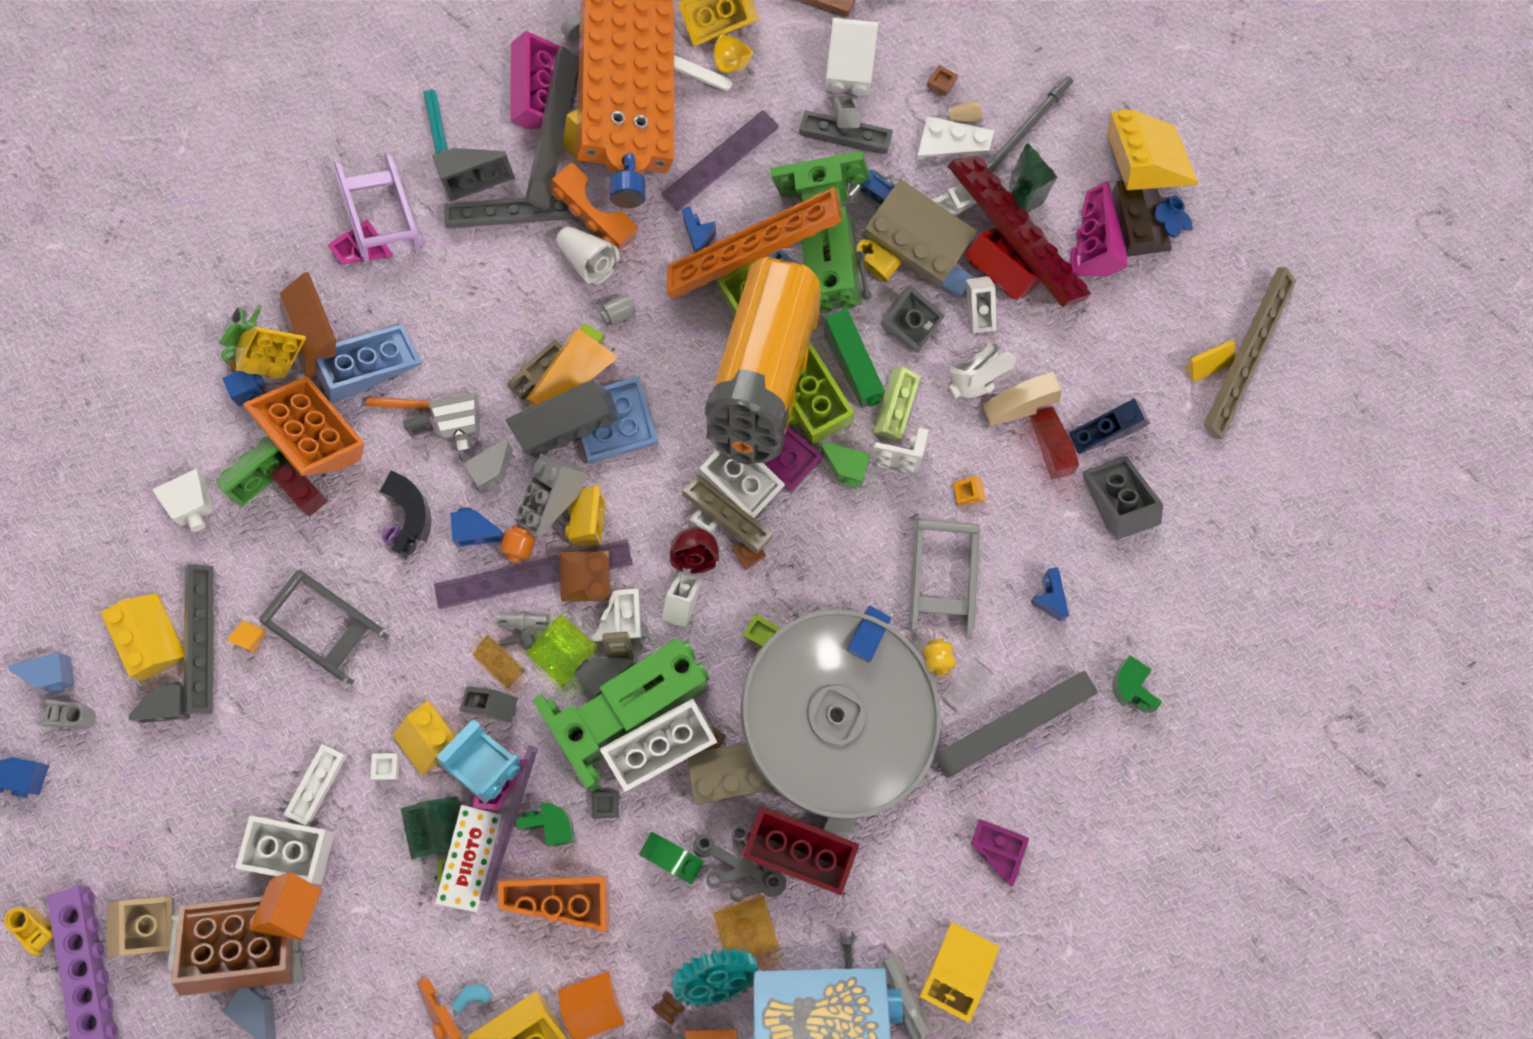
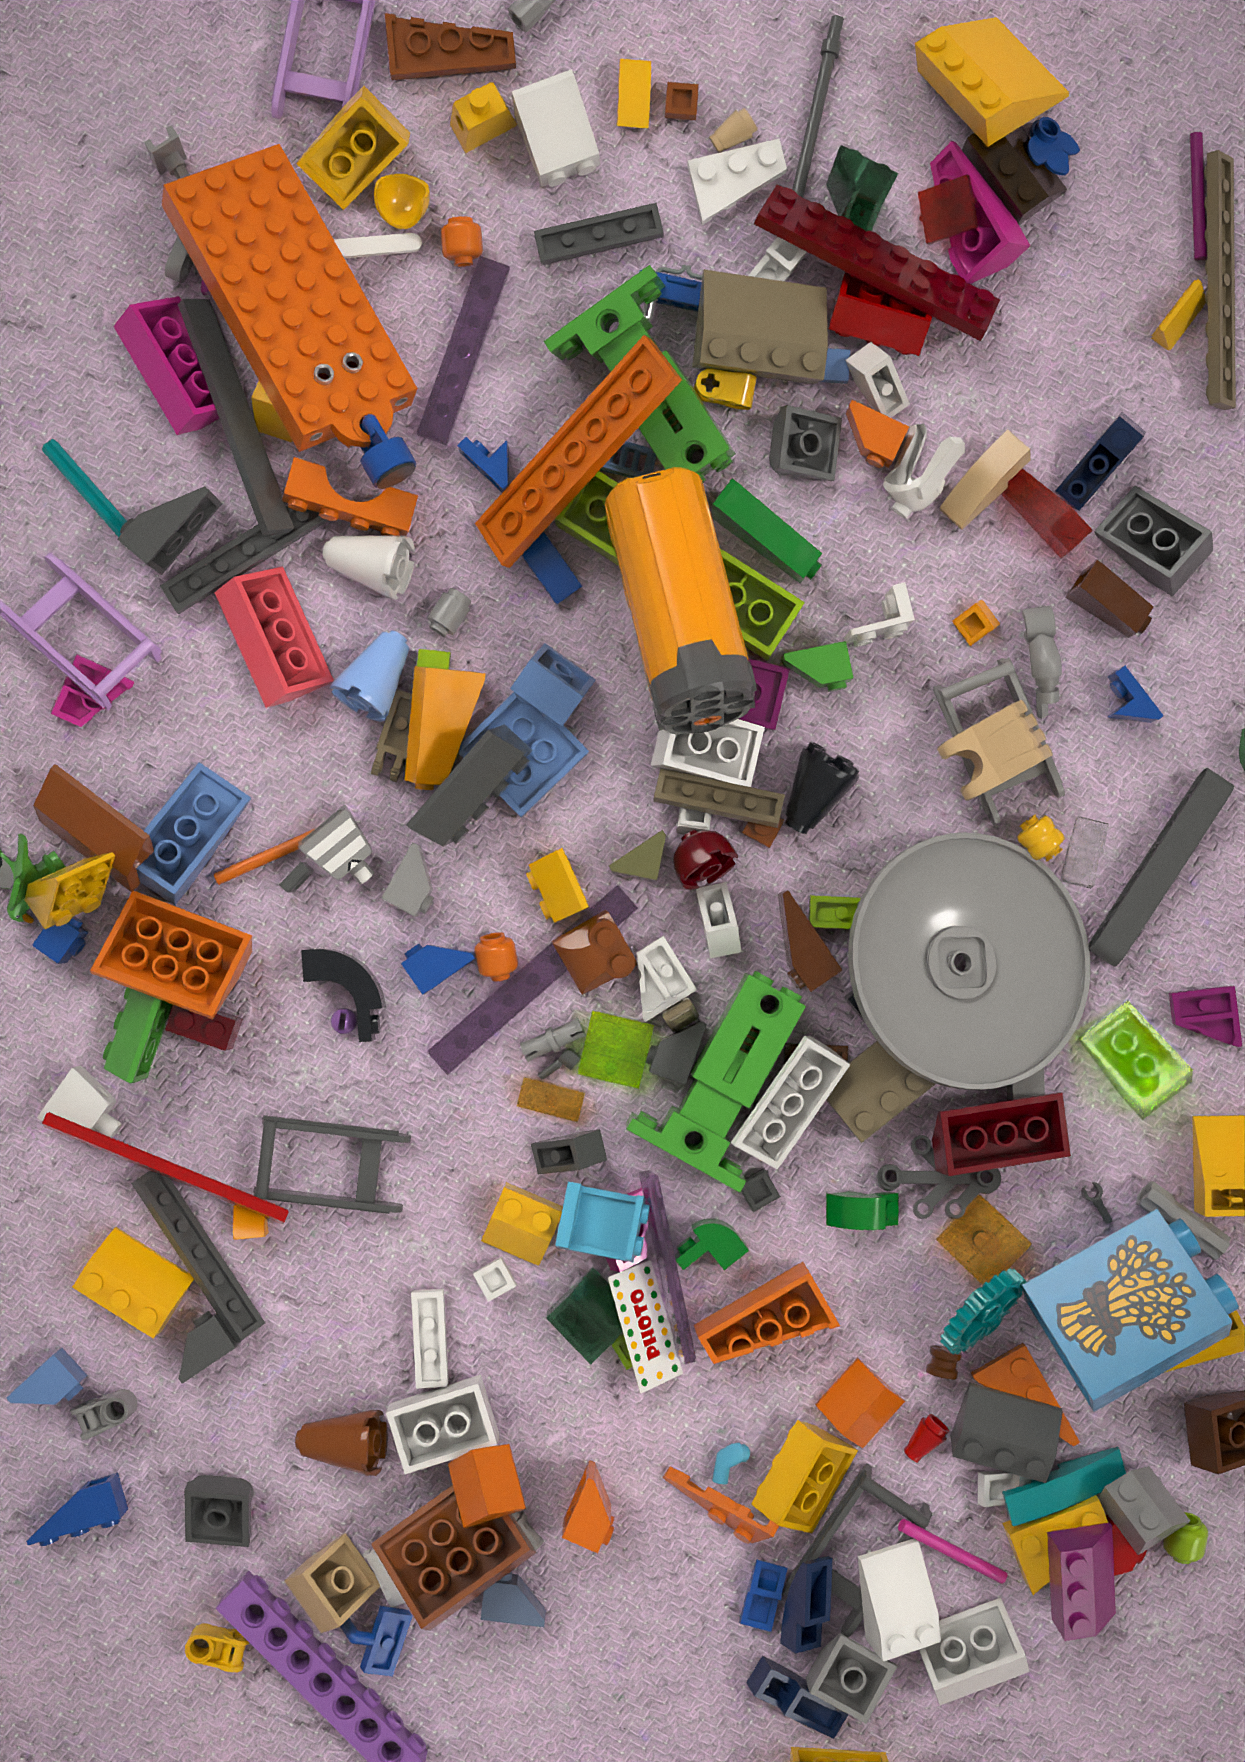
camera: 35 degrees left, 15 degrees up
light grey slope [515,453,587,536] -> none
light grey slope [832,96,861,128] -> none
blue tile [847,605,892,663] -> none
dark grey hinge [855,251,871,300] -> none
yellowish green slope [873,366,921,441] -> none
none -> red tile [42,1112,289,1224]
none -> dark grey slope [184,1475,254,1547]
none -> coral slope [214,566,334,708]
none -> dark orange cone [295,1410,388,1476]
none -> light blue cone [330,630,409,722]
none -> blue plate [340,1606,413,1677]
none -> orange head [441,216,483,267]
none -> yellow torso [450,82,517,153]
none -> medium blue slope [510,643,596,726]
none -> blue slope [521,532,582,604]
none -> orange slope [562,1460,614,1554]
none -> olive slope [609,830,666,881]
none -> yellow slope [616,59,651,128]
none -> reddish brown slope [778,890,843,992]
none -> black cone [784,741,860,834]
none -> orange slope [846,400,909,468]
none -> clear red piece [918,174,978,245]
none -> tan piece [937,699,1053,801]
none -> light grey piece [1022,606,1062,719]
none -> reddish brown slope [1065,560,1154,638]
none -> clear neon green slope [1079,1000,1193,1120]
none -> magenta bar [1190,132,1207,261]

